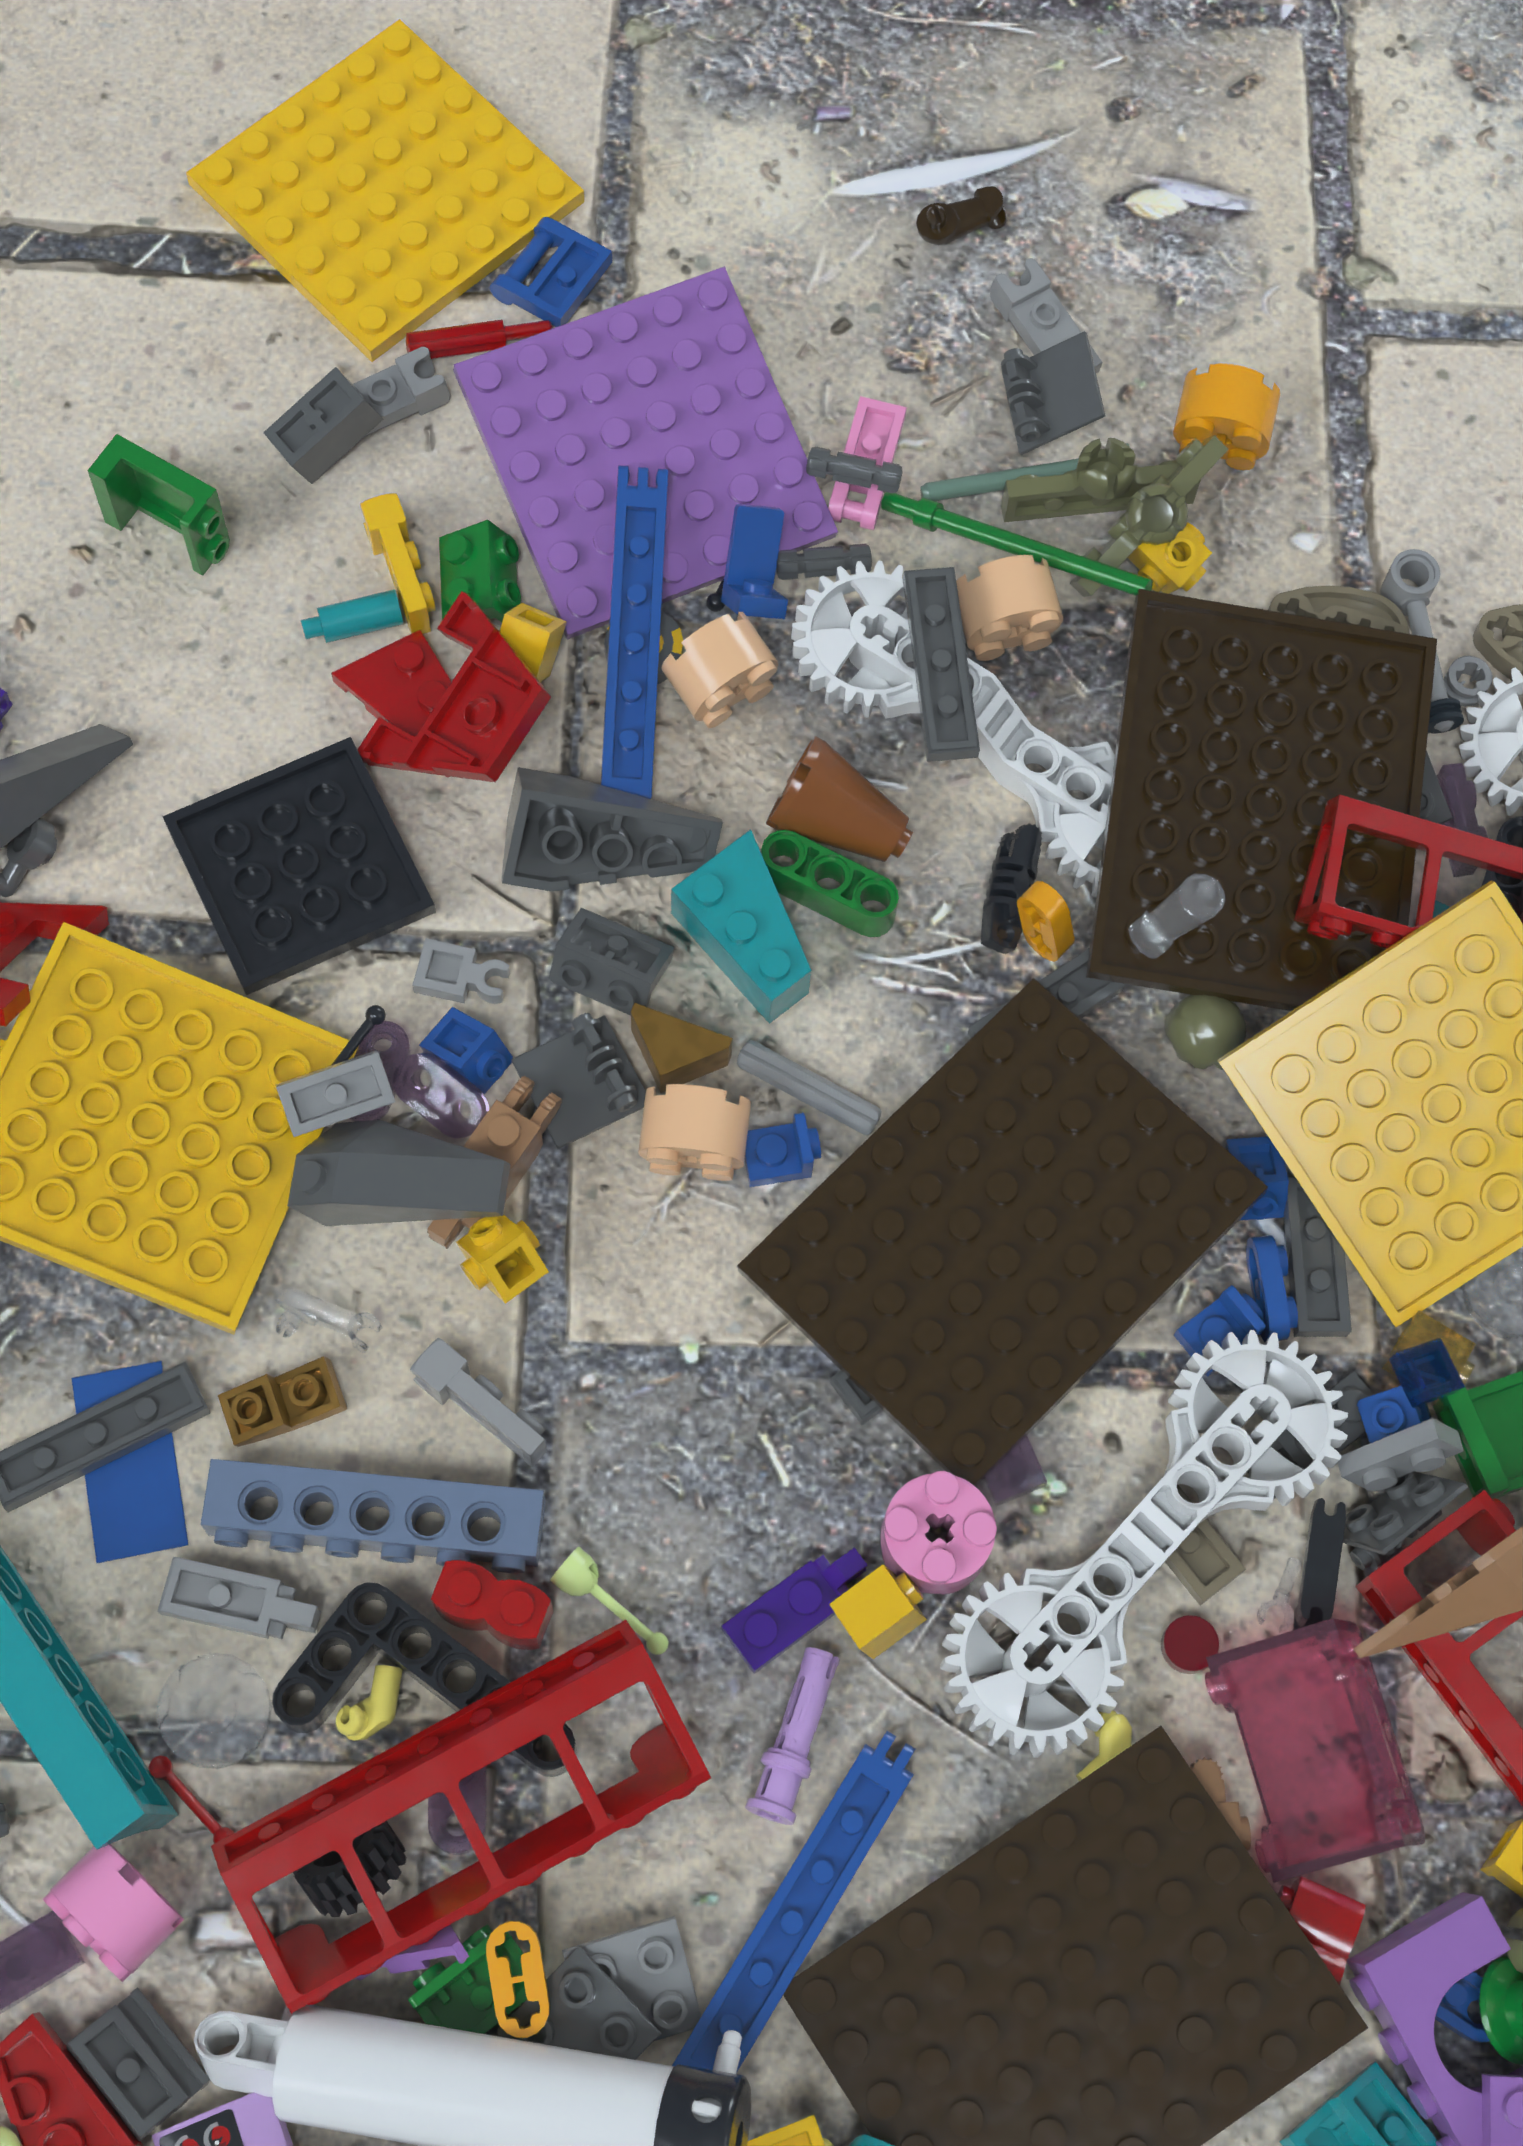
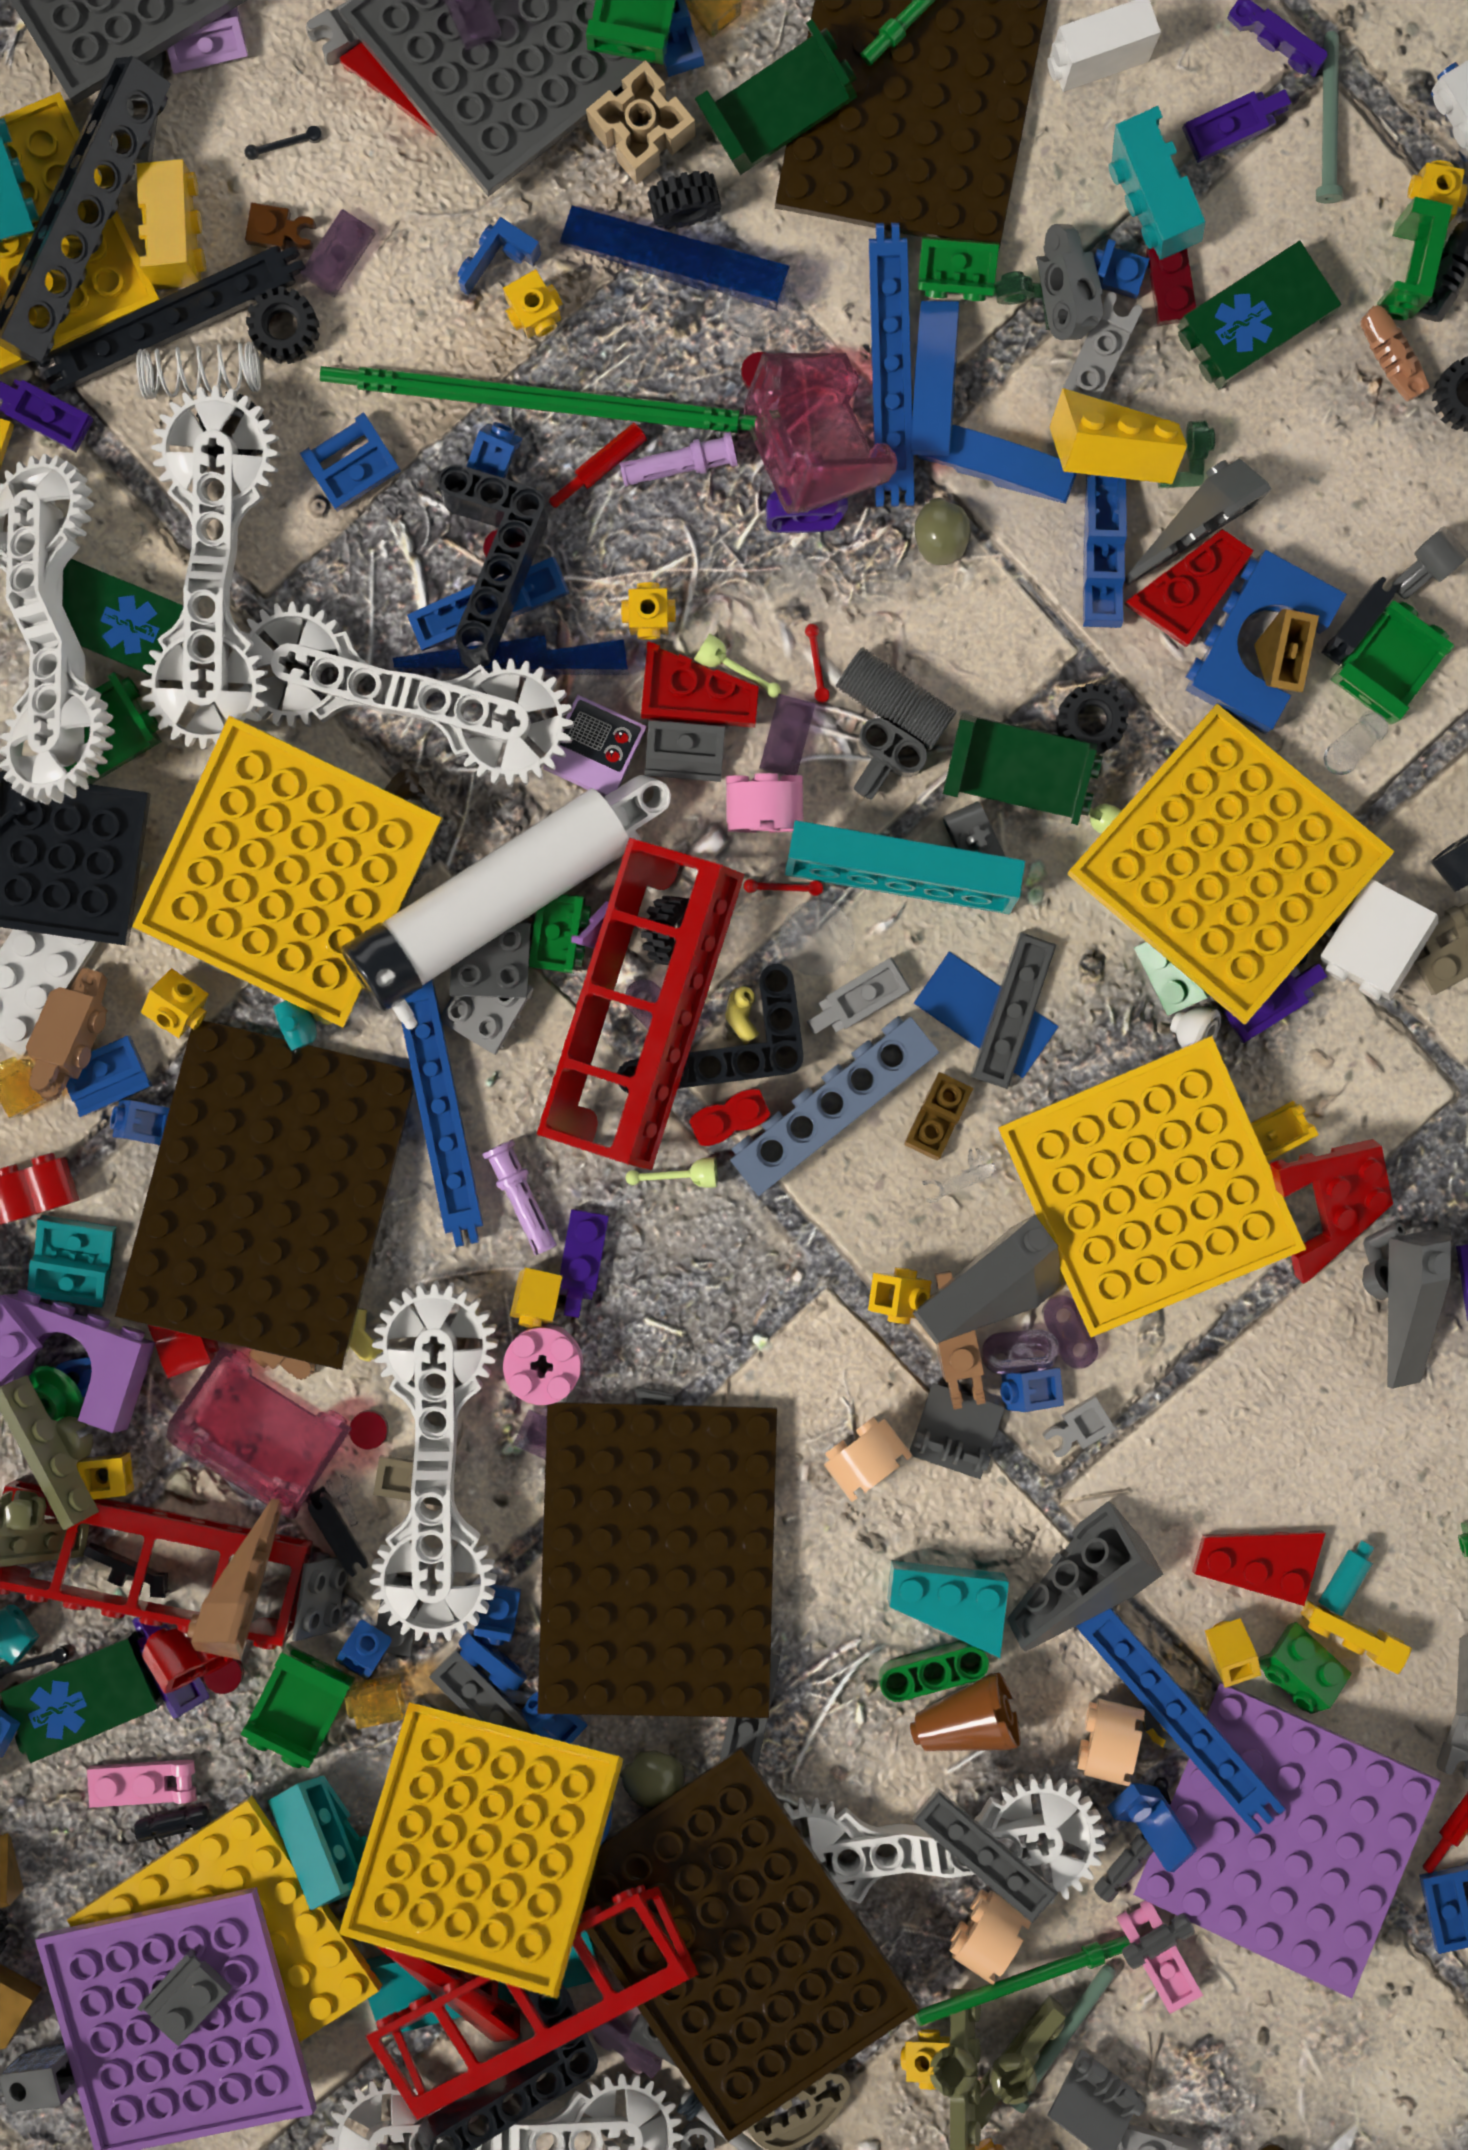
camera: 140 degrees right, 20 degrees up
black plate [162,737,436,995] -> none
light grey plate [275,1050,396,1137] -> none
black hinge [331,1005,386,1065] -> none
red wing [357,591,551,783] -> none
light grey plate [410,1338,547,1468] -> none
light orange beam [486,1921,550,2038] -> none
dark grey bracket [549,908,675,1016] -> none
pearl gold slope [631,1002,733,1093] -> none
light grey axle [737,1040,881,1135] -> none
blue bracket [745,1113,821,1188] -> none
black hinge [980,823,1042,954] -> none
light orange beam [1017,881,1075,962] -> none
clear piece [1128,874,1225,959] -> none
light grey plate [1338,1418,1464,1491] -> none
clear blue tile [1389,1337,1465,1408] -> none

